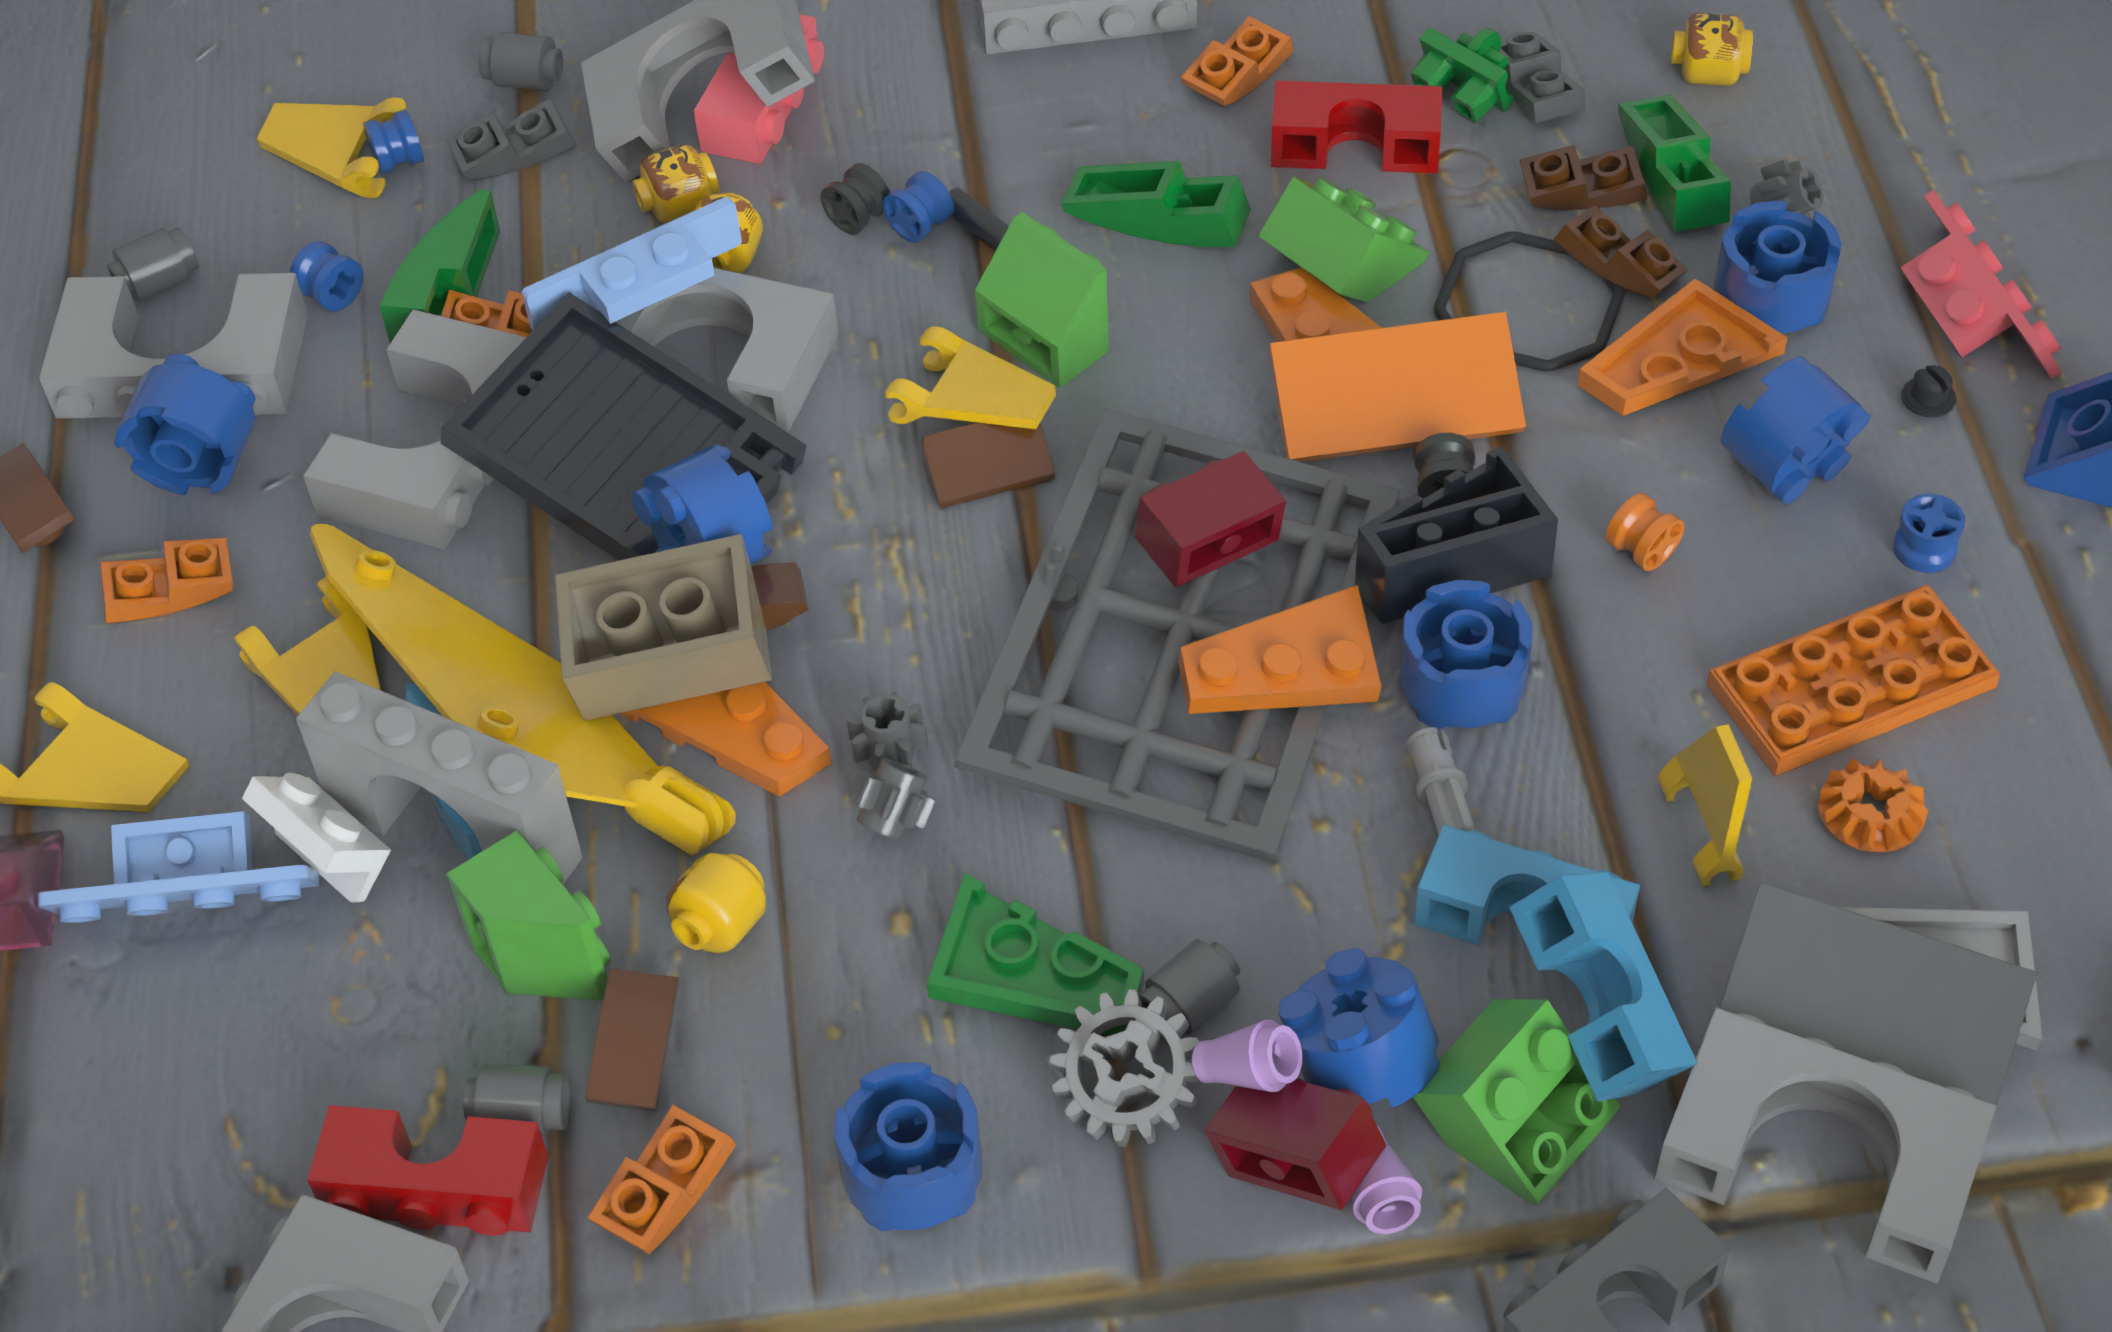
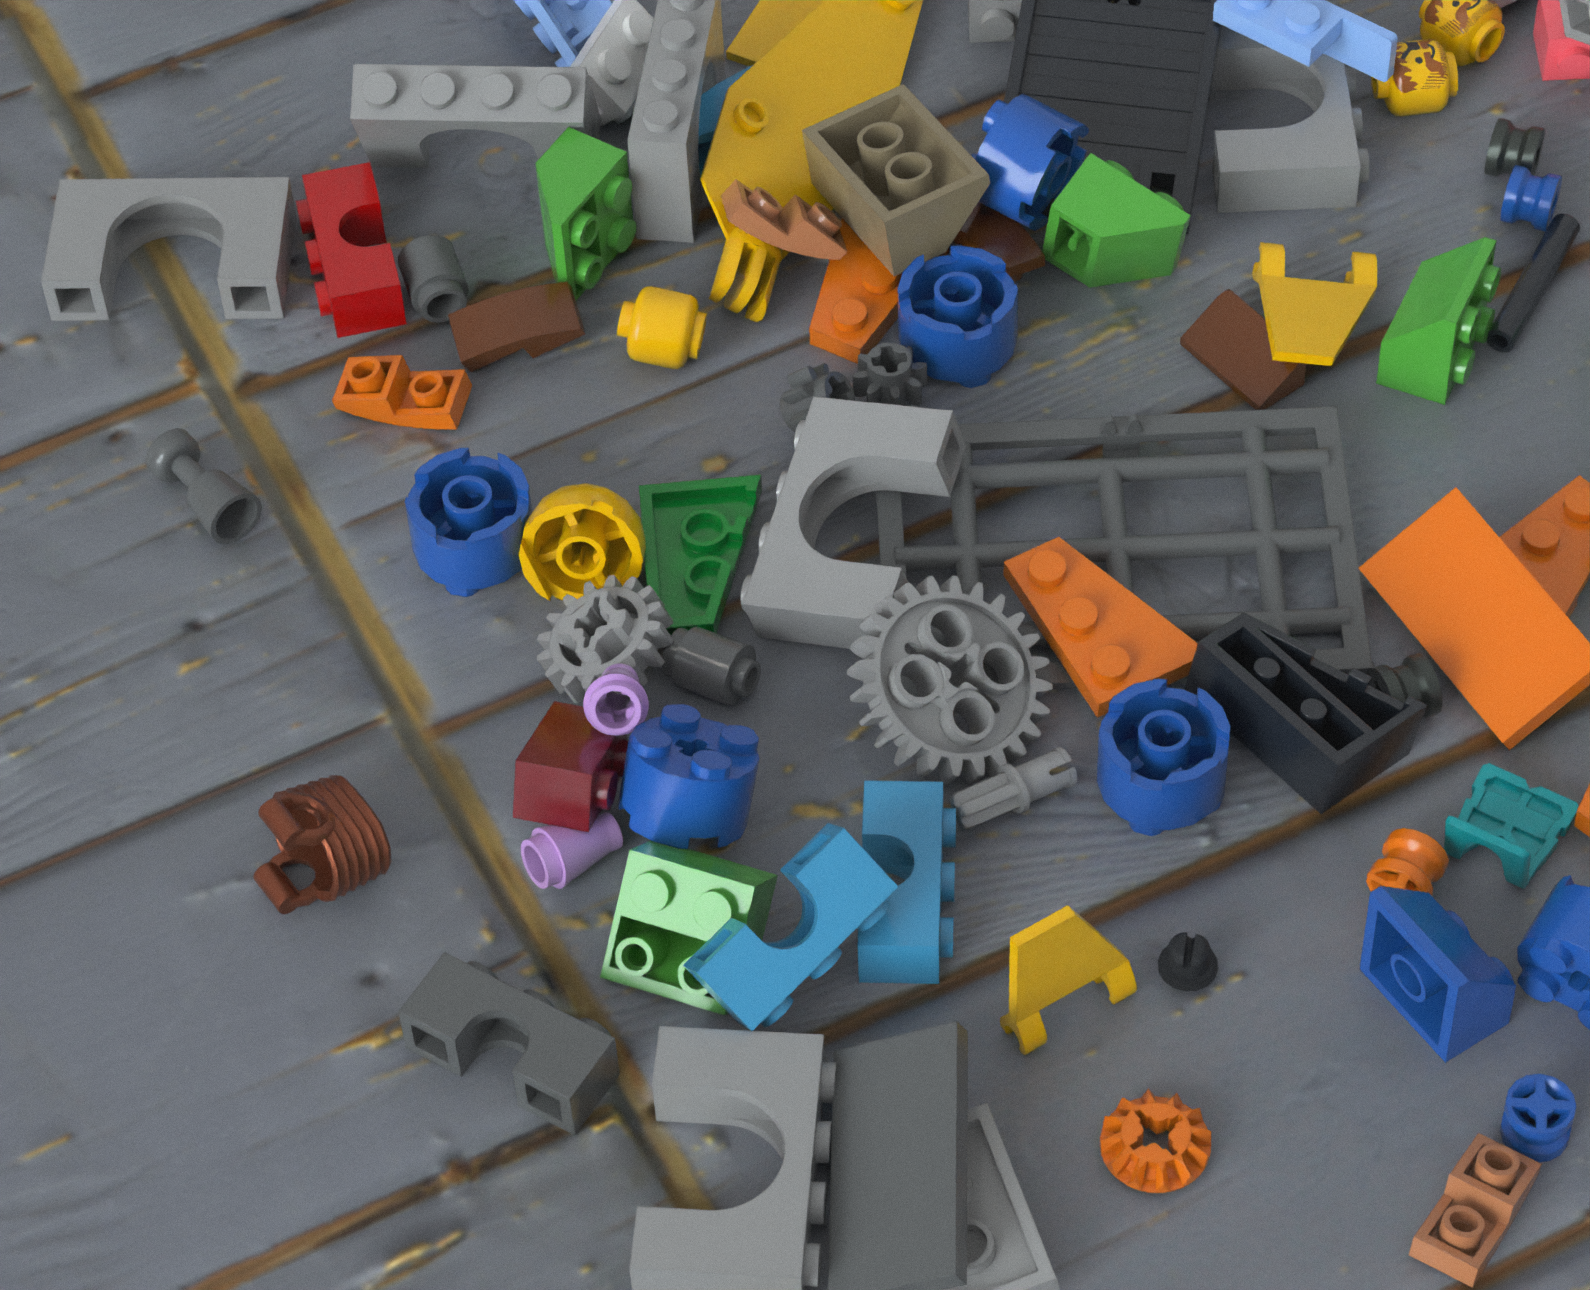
camera: 70 degrees right, 0 degrees up
dark red brick [1134,451,1286,588] -> none
orange tile [1706,584,2001,777] -> none
none -> light grey arch [350,64,600,168]
none -> yellow cylinder [518,483,646,601]
none -> nougat slope [721,179,847,260]
none -> light grey arch [740,397,966,649]
none -> light grey gear [847,576,1053,784]
none -> blue brick [898,245,1018,388]
none -> bright green slope [1042,153,1191,288]
none -> black piece [1158,932,1218,991]
none -> blue slope [1360,886,1516,1063]
none -> nougat slope [1409,1133,1542,1288]
none -> teal piece [1444,763,1579,889]

